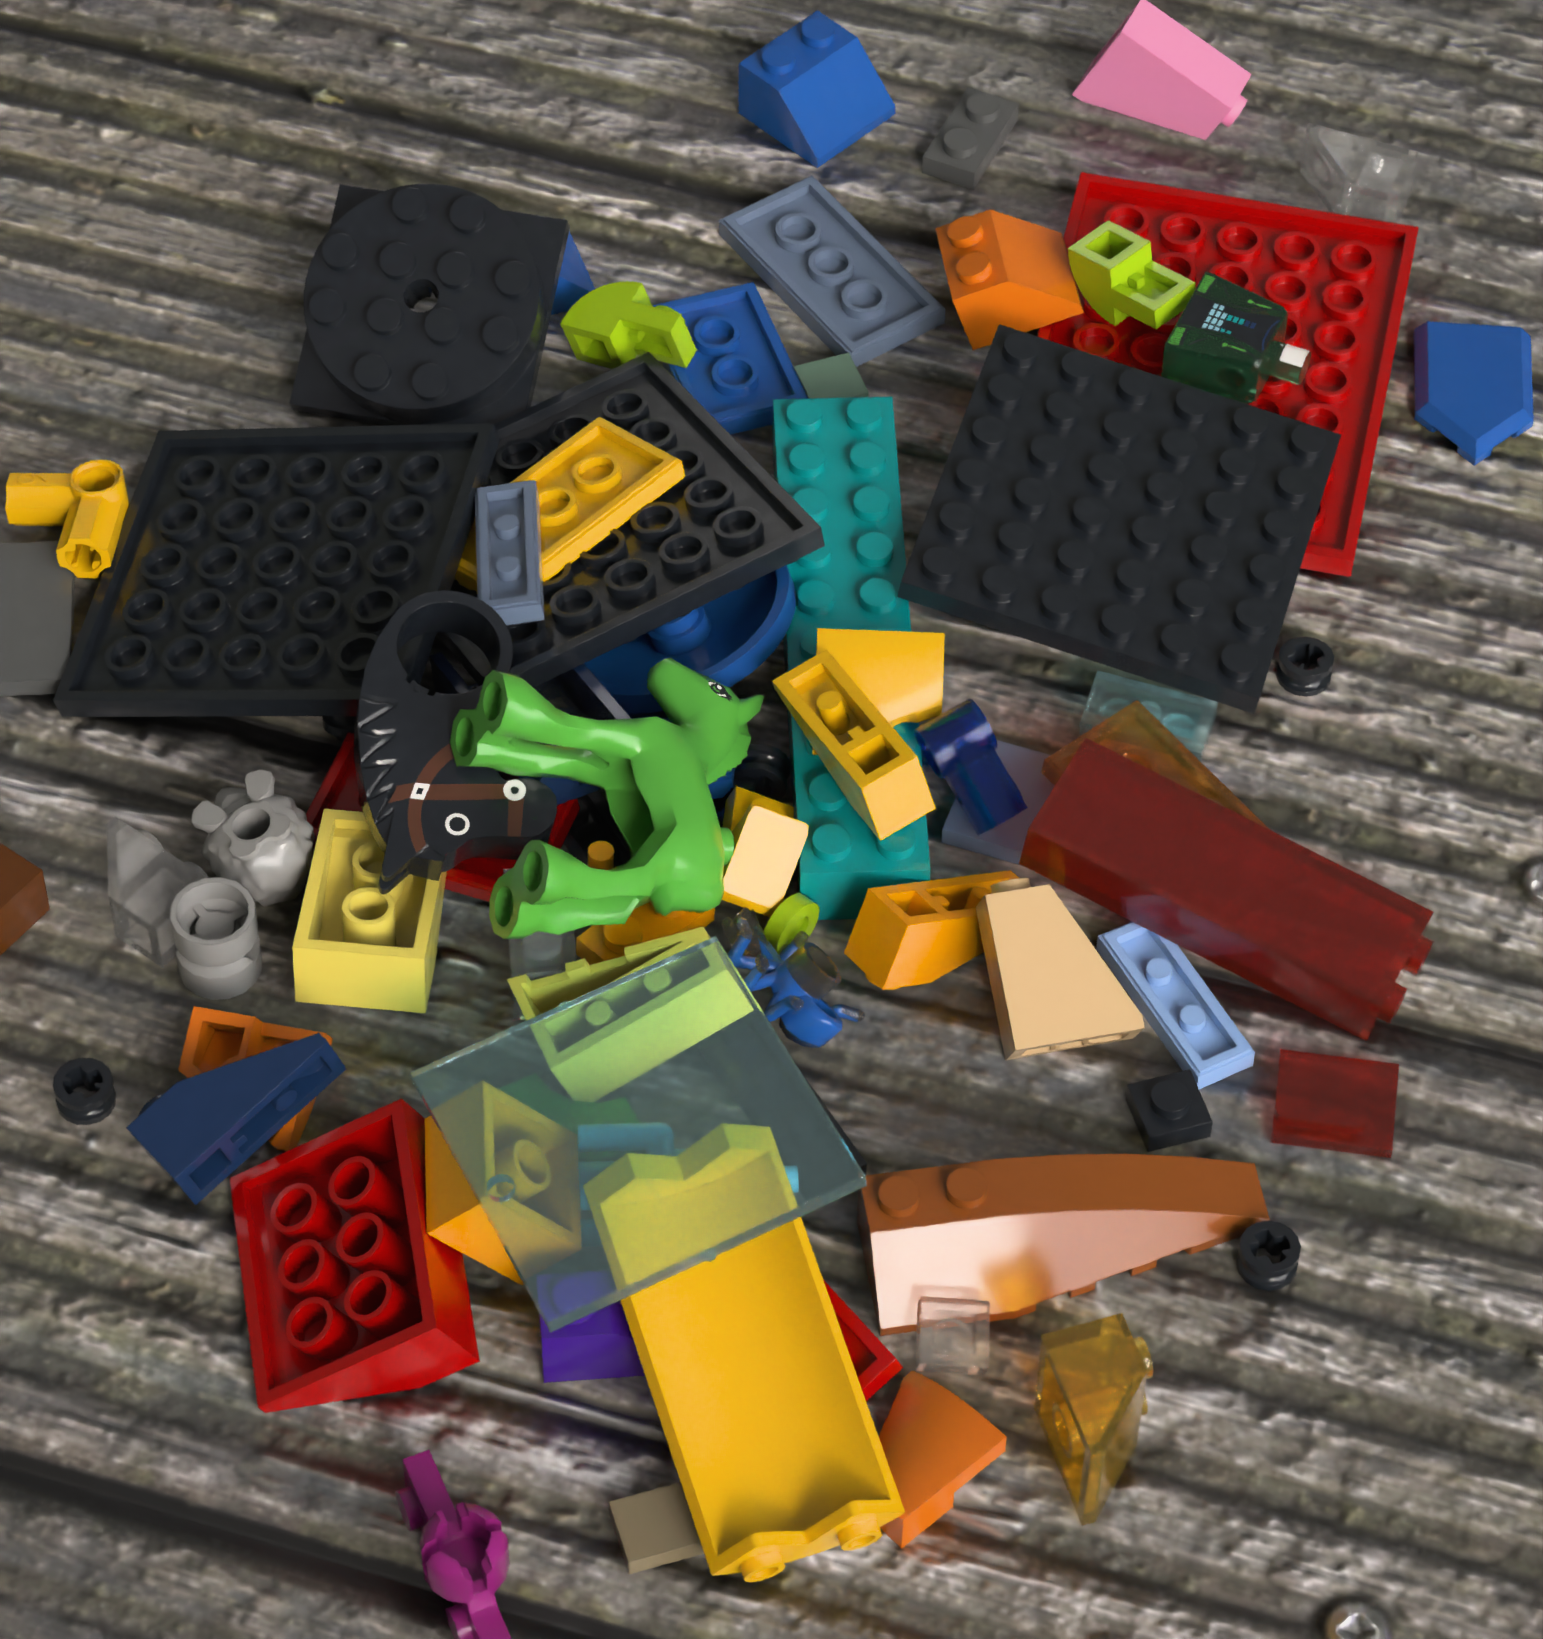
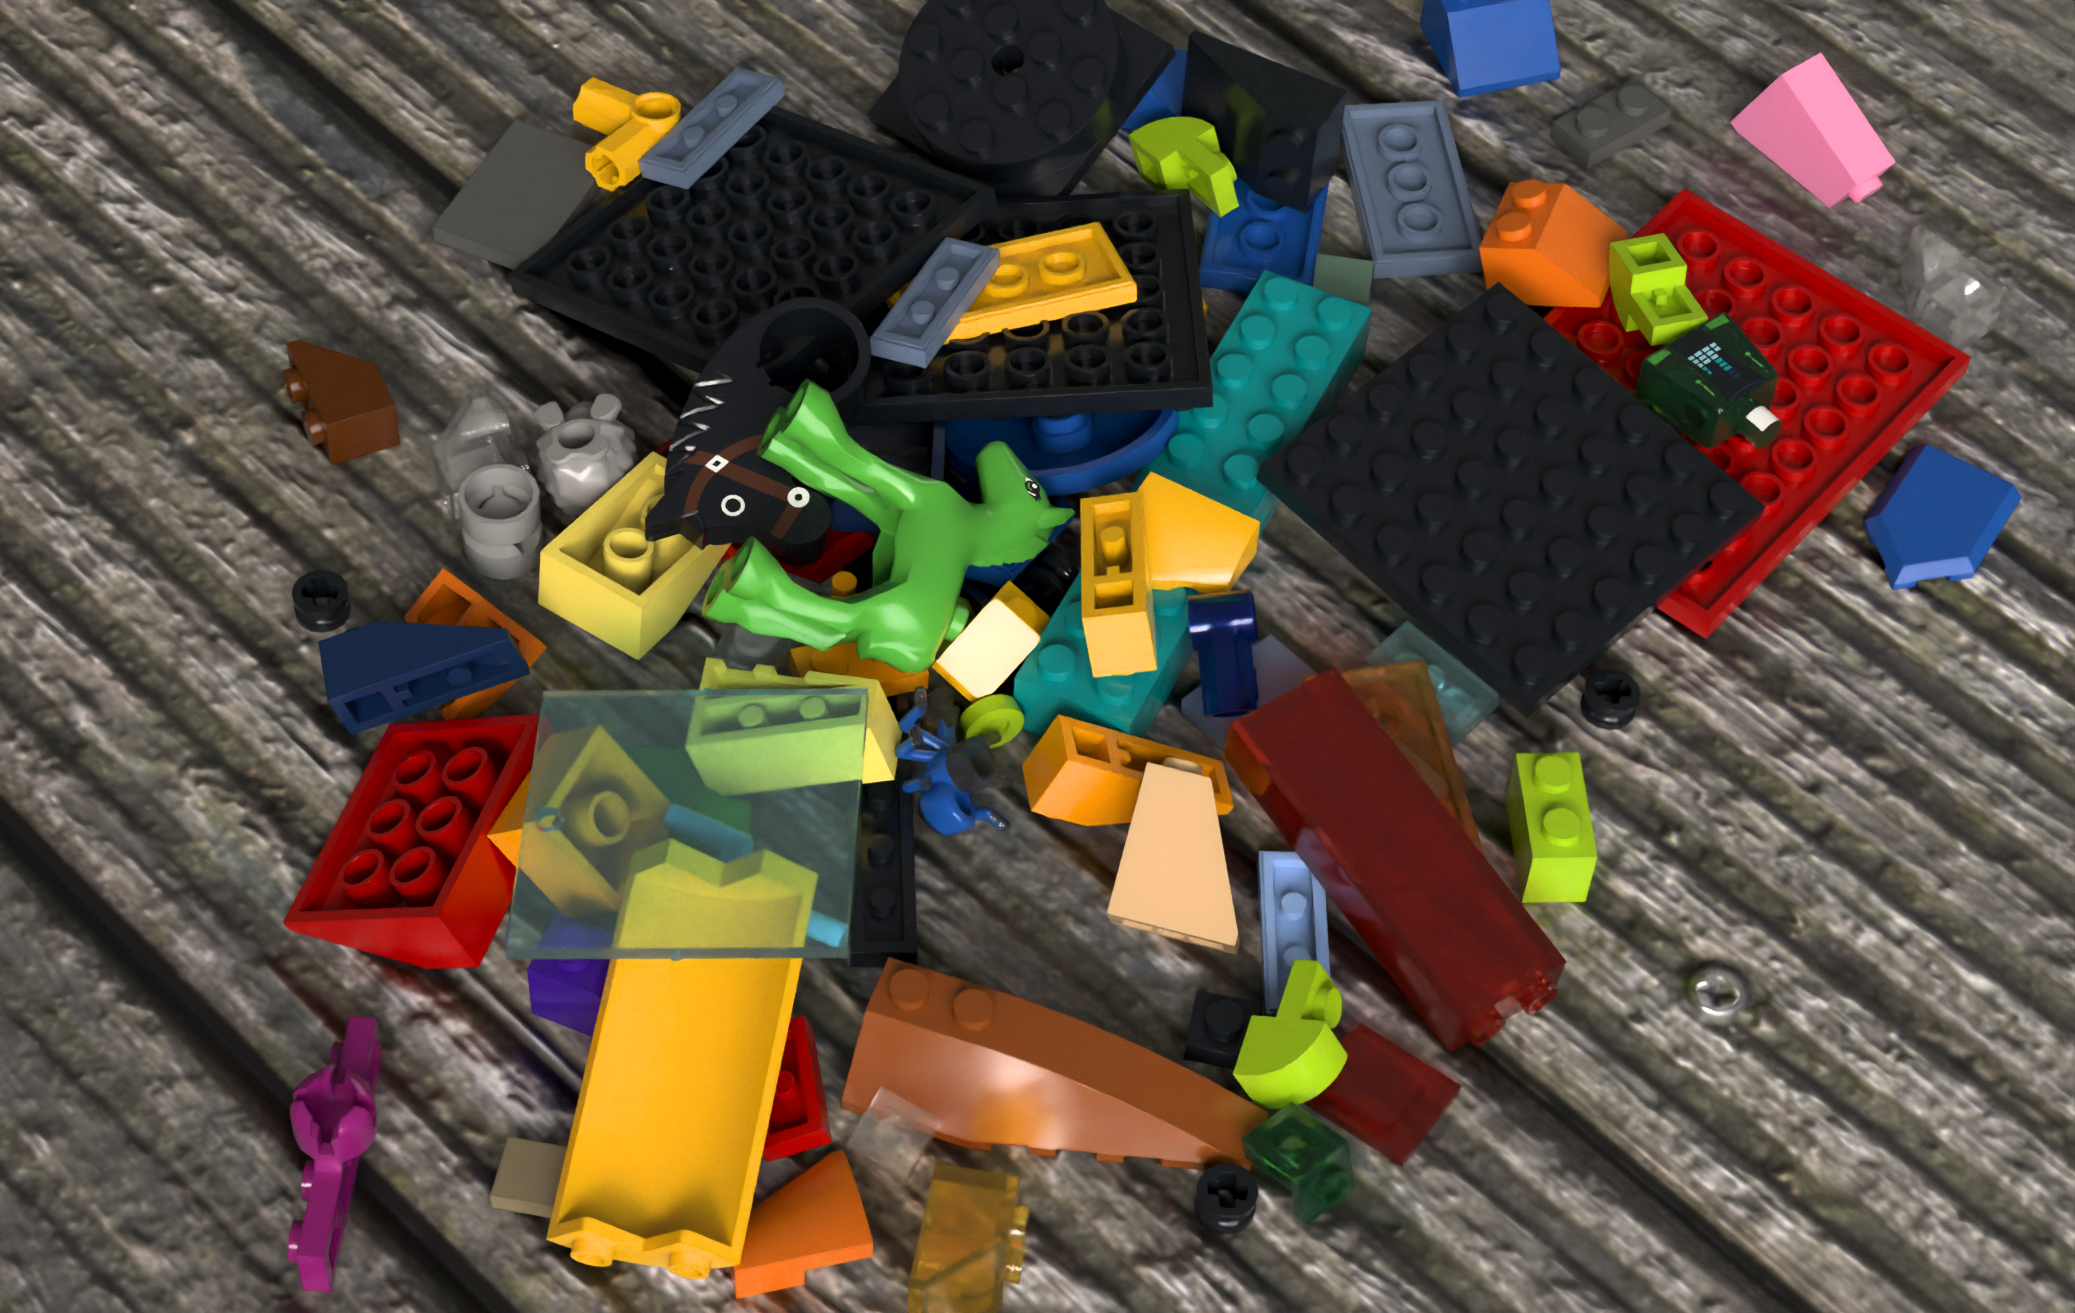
camera: 25 degrees right, 0 degrees up
none -> sand blue tile [638,67,785,189]
none -> black slope [1181,30,1347,214]
none -> lime brick [1233,959,1348,1109]
none -> clear green bracket [1242,1101,1355,1224]
none -> lime brick [1505,752,1598,903]

